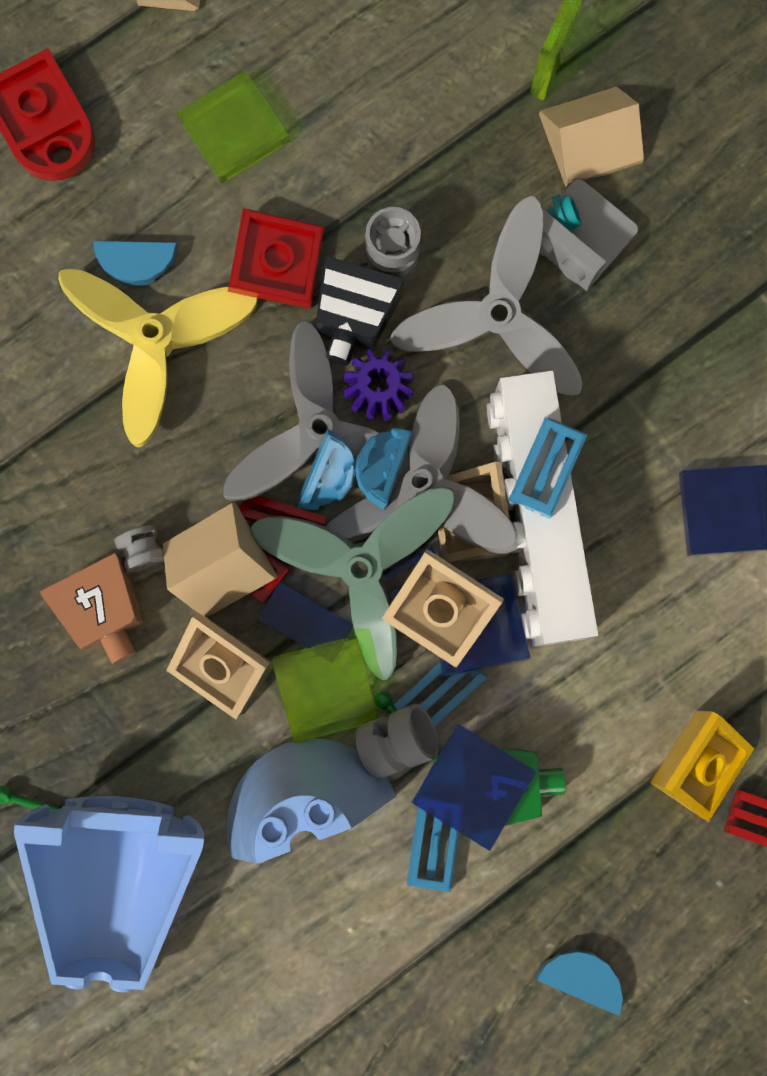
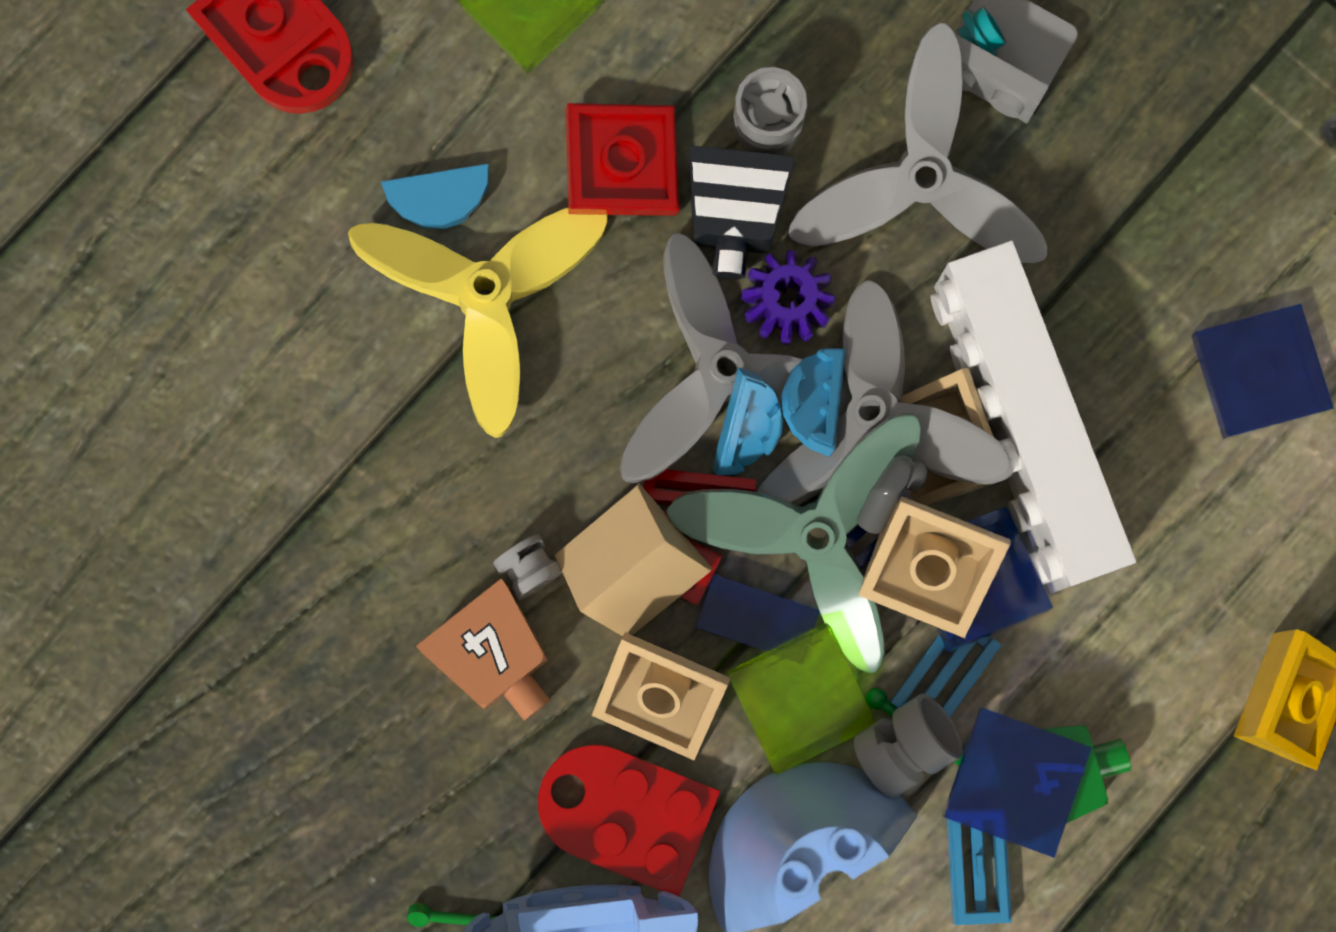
camera: 10 degrees left, 0 degrees up
dark azure tile [508,416,587,519] -> none
none -> red plate [538,745,720,896]
none -> dark grey arm [857,455,927,534]

